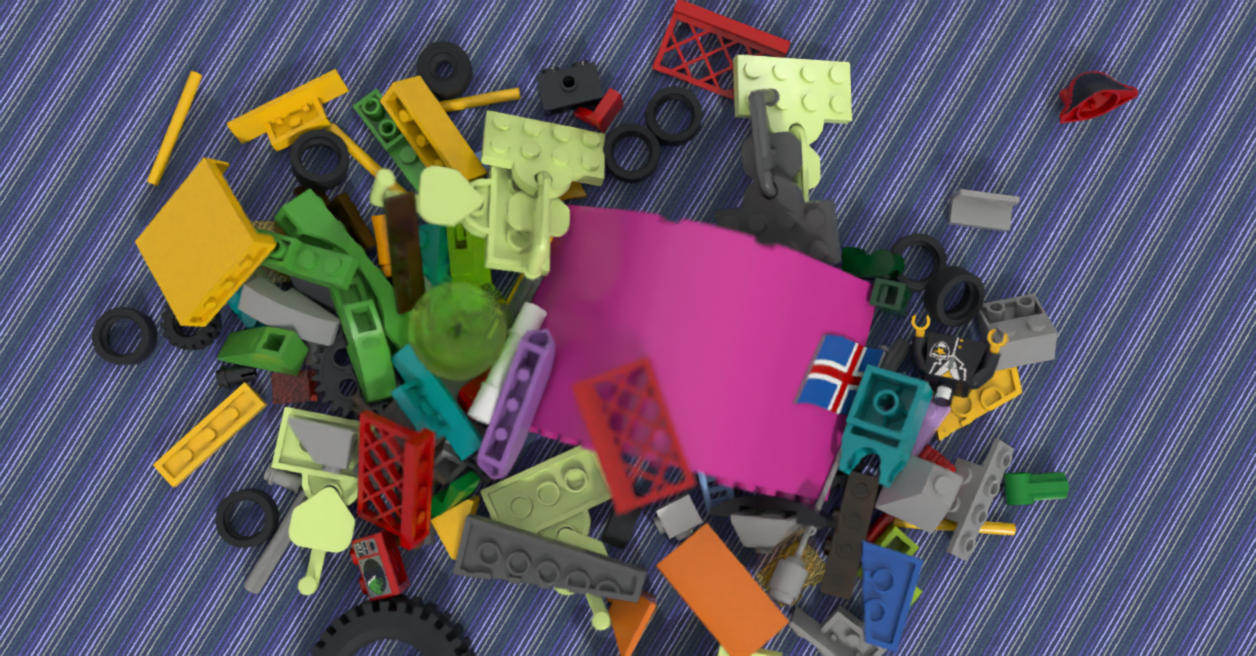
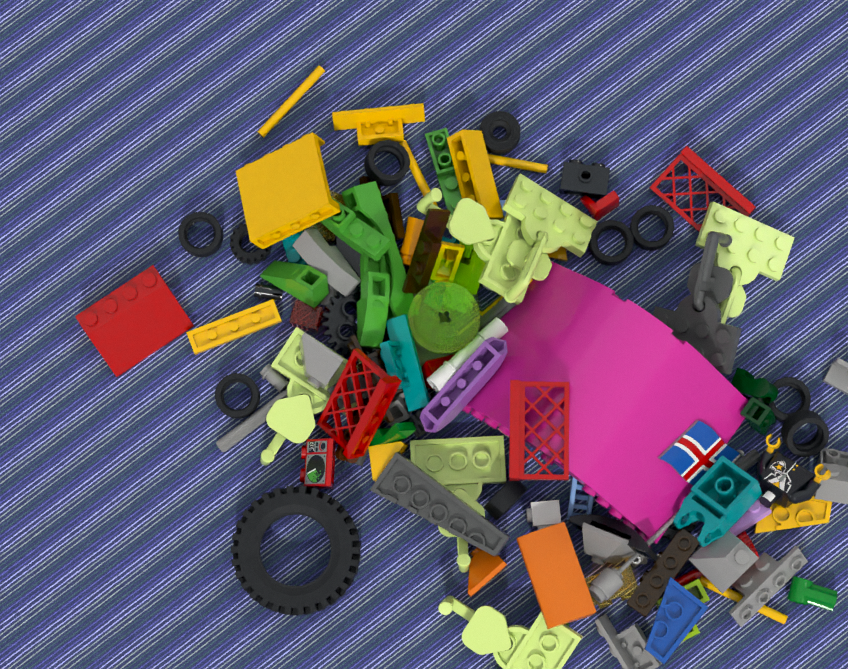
camera: 30 degrees right, 5 degrees down
none -> red slope [75,265,194,377]
none -> yellow slope [430,241,465,283]

